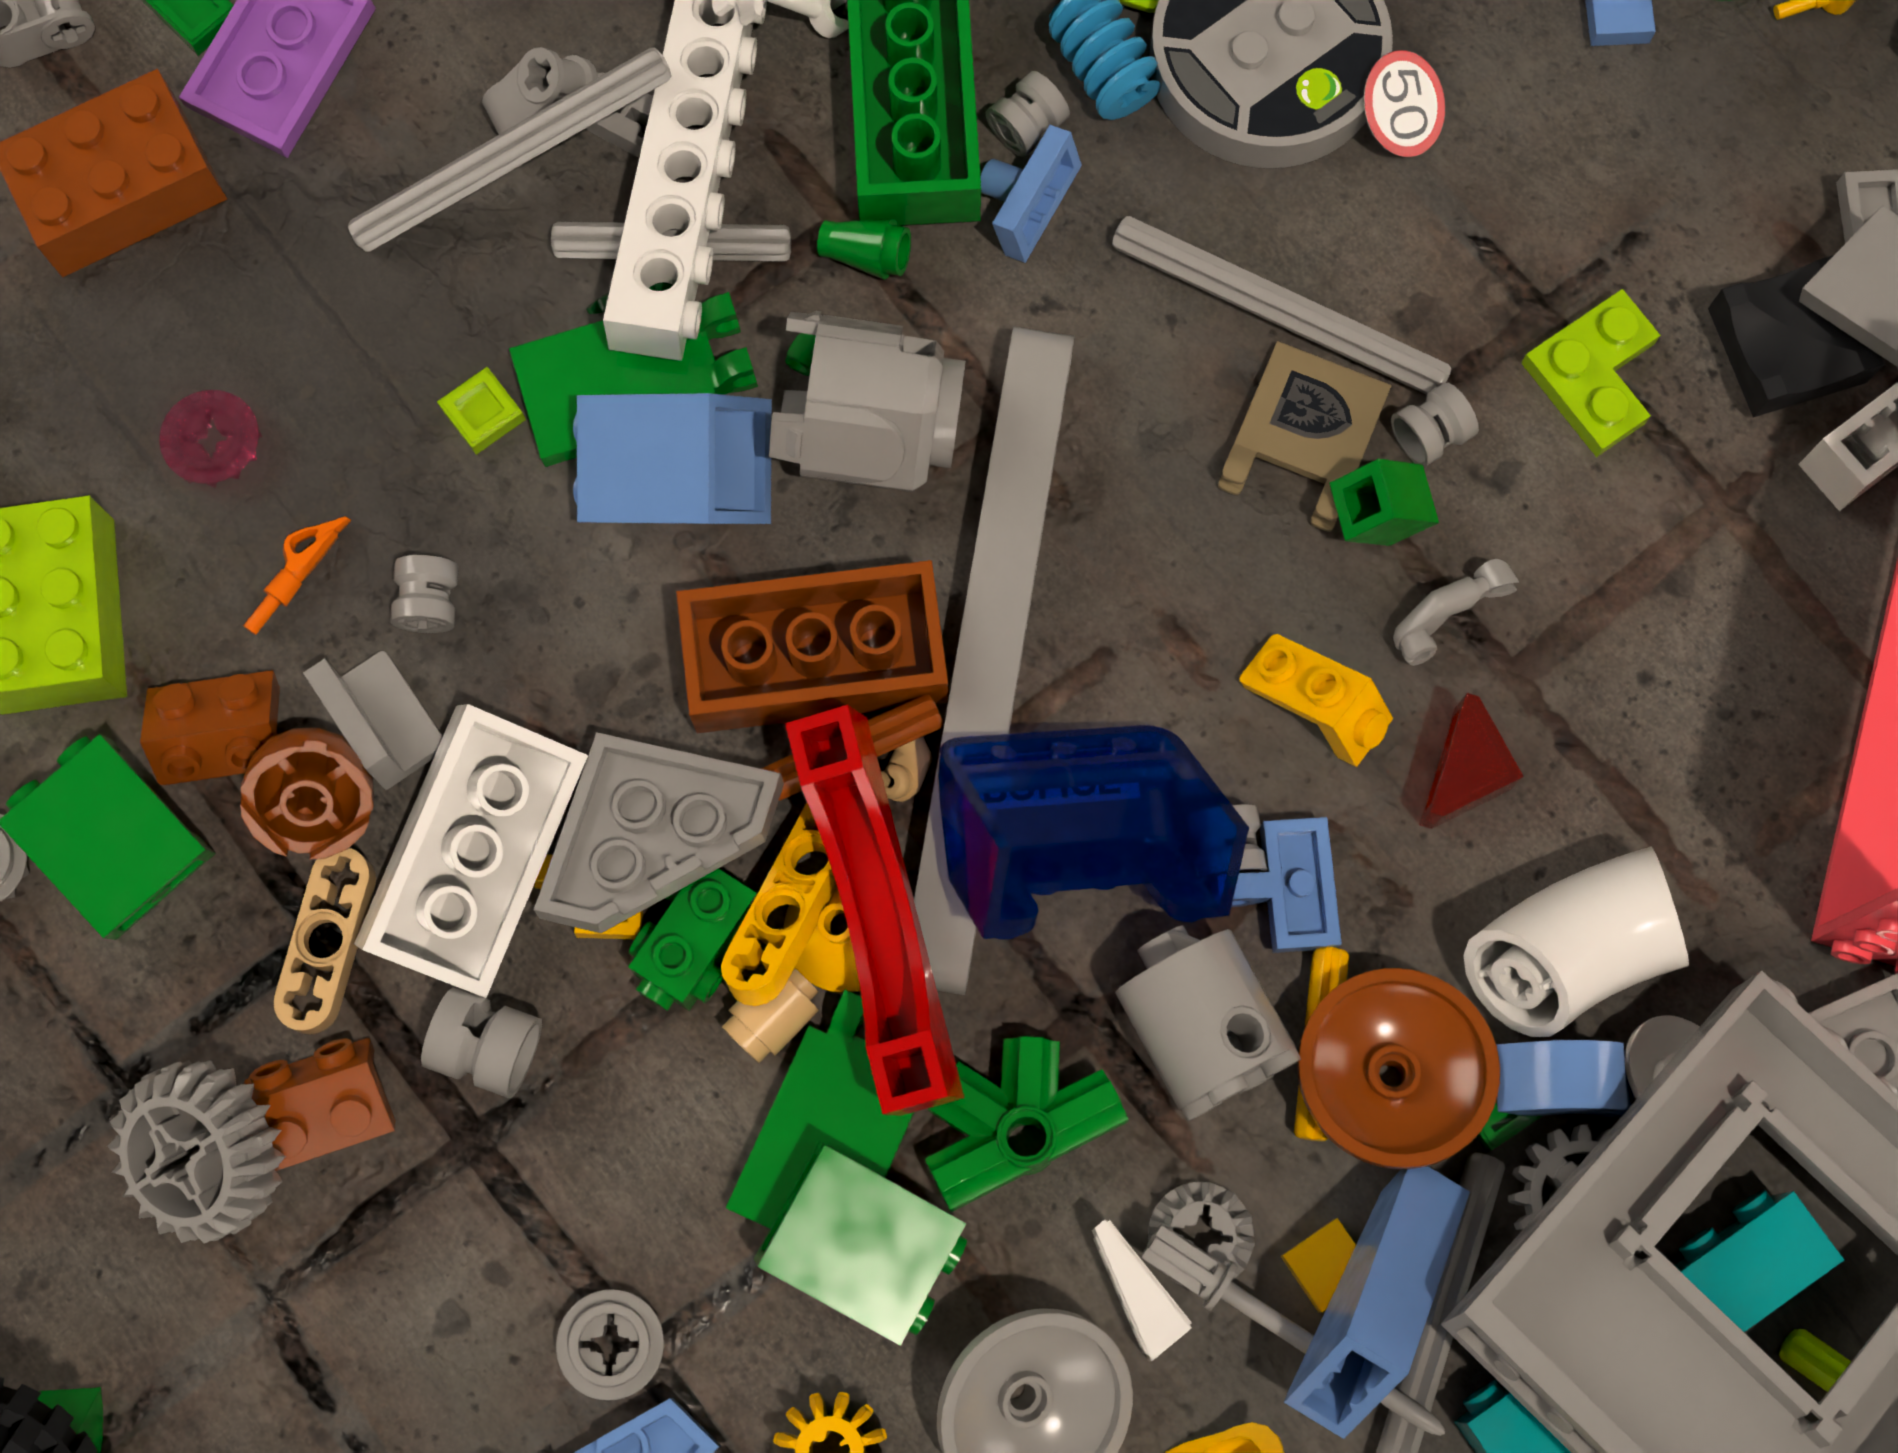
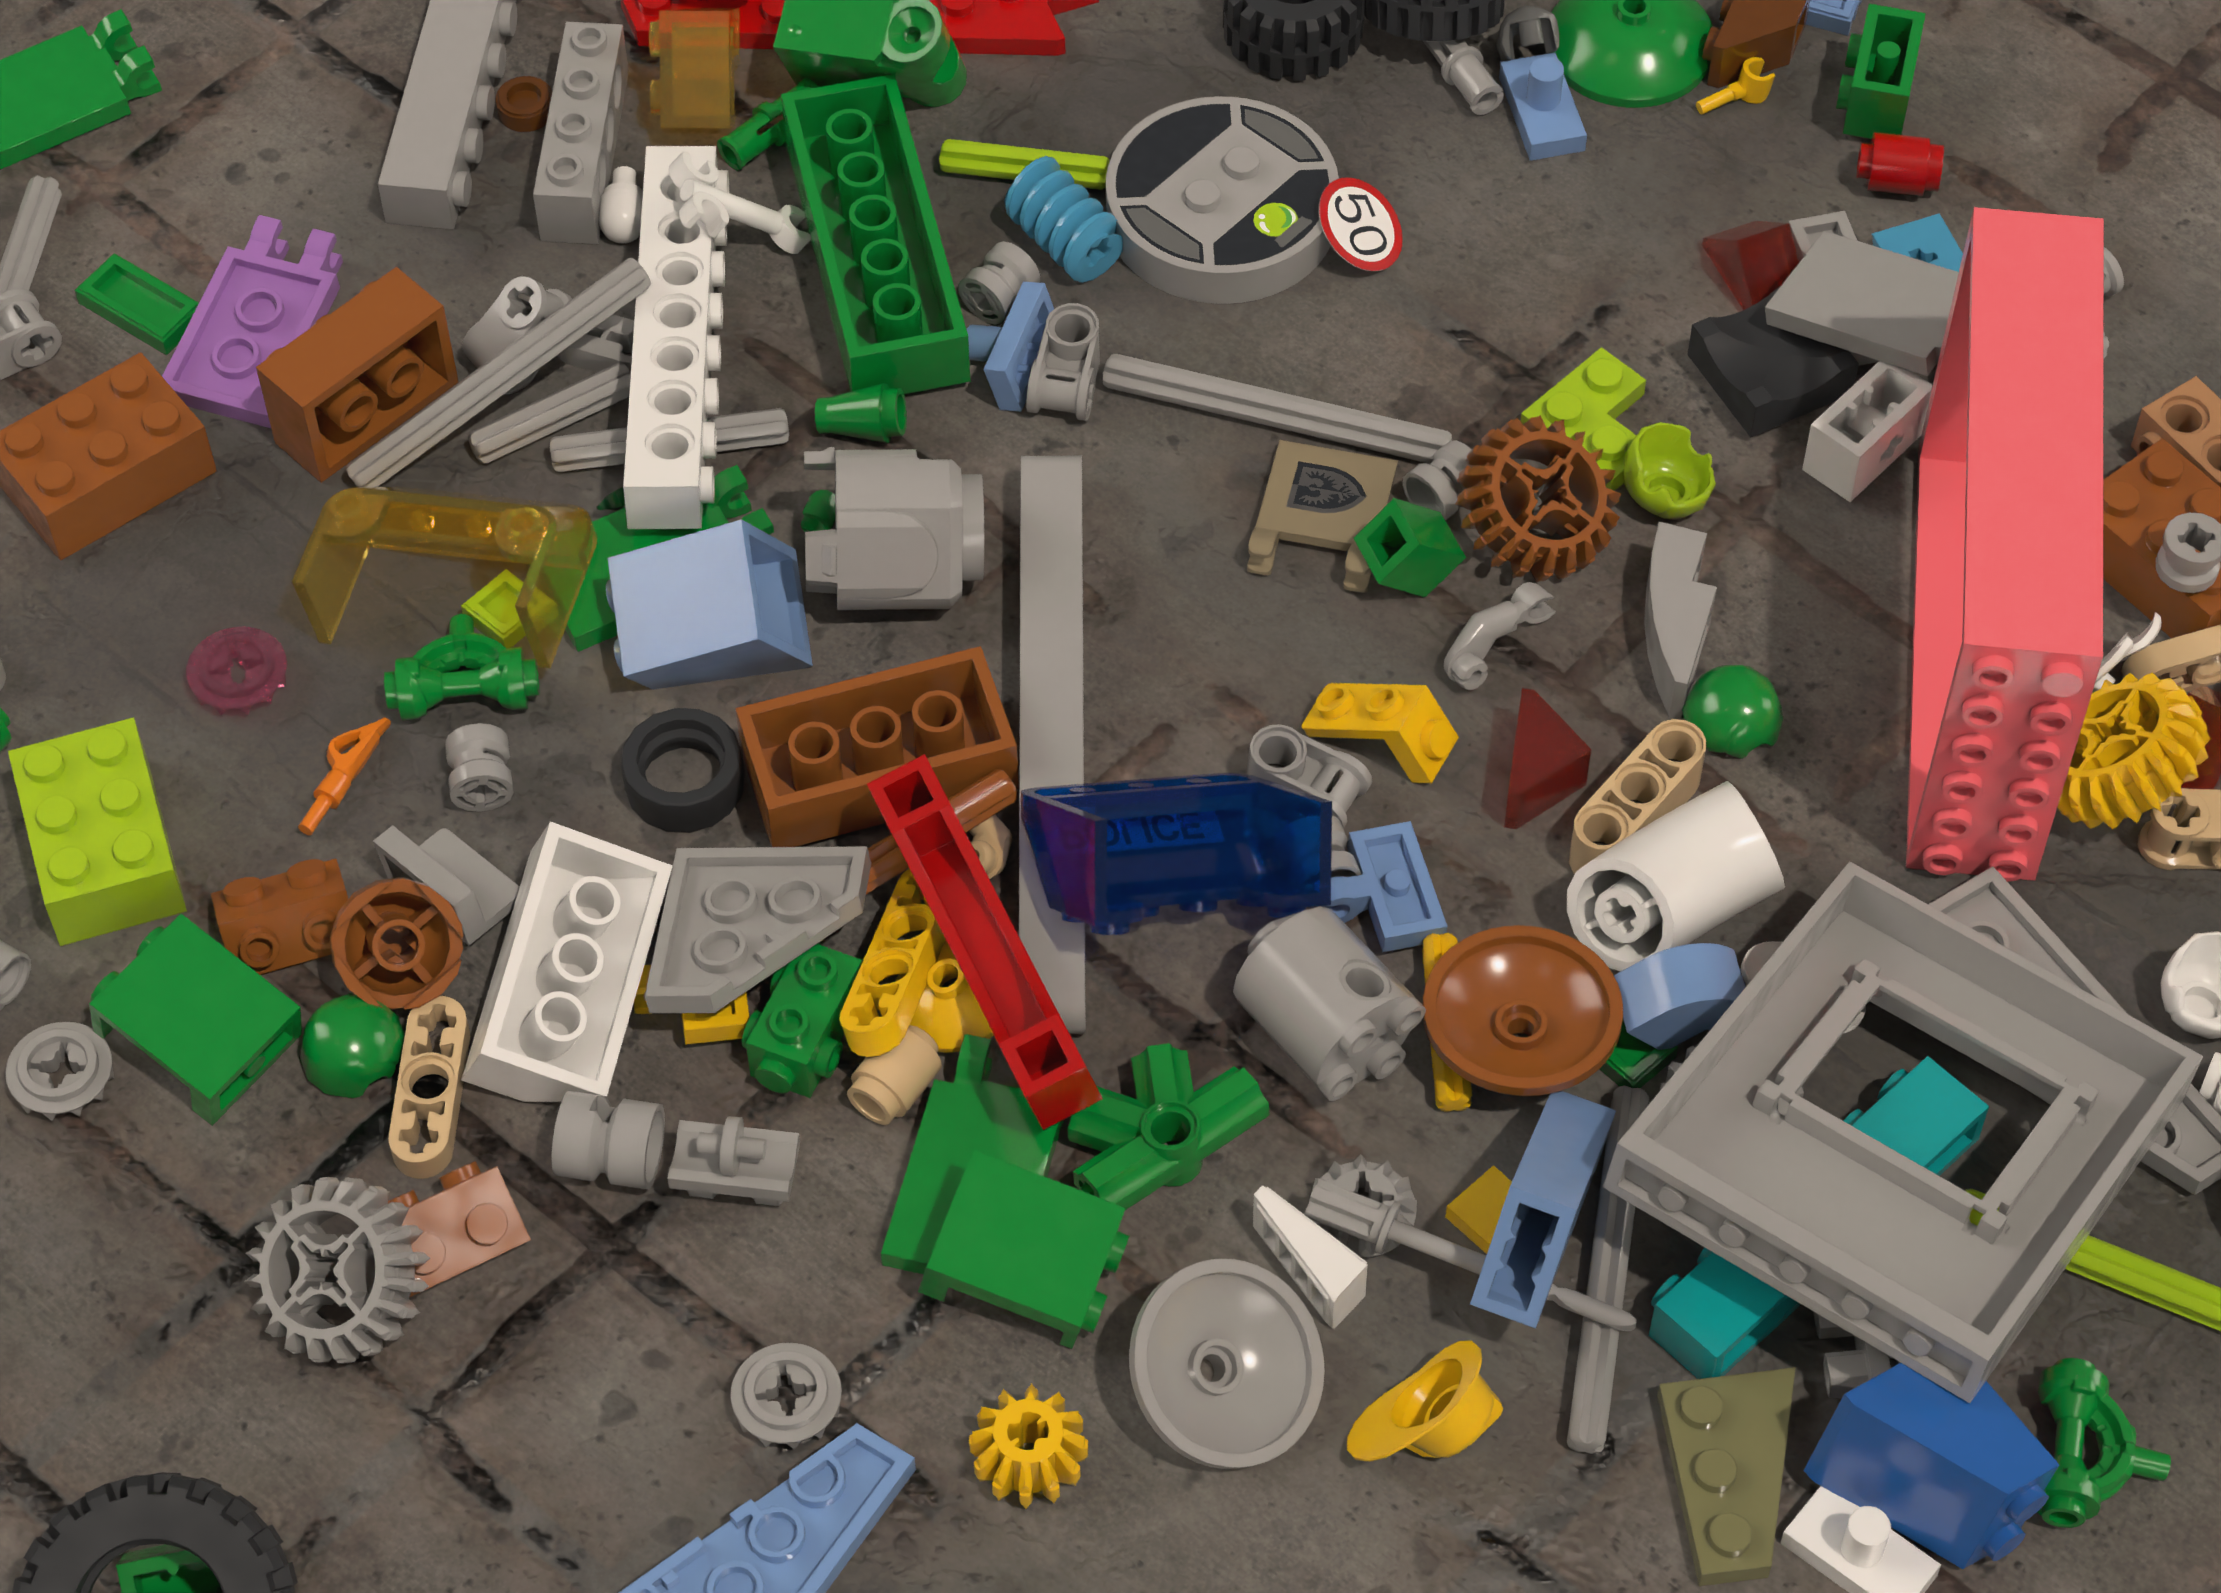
camera: 10 degrees left, 20 degrees down
none -> dark orange brick [256,267,459,483]
none -> clear yellow windscreen [292,486,597,669]
none -> green hair [300,993,405,1098]
none -> green piece [384,614,540,721]
none -> light grey axle [468,363,631,464]
none -> black tyre [621,708,745,833]
none -> light grey hips [667,1116,800,1206]
none -> light grey piece [1026,303,1100,421]
none -> light grey piece [1246,725,1372,828]
none -> dark orange gear [1455,415,1621,583]
none -> tan beam [1569,719,1706,874]
none -> lime hair [1623,422,1716,519]
none -> light grey slope [1644,522,1717,720]
none -> green hair [1682,665,1783,759]
none -> clear red slope [1702,221,1799,310]

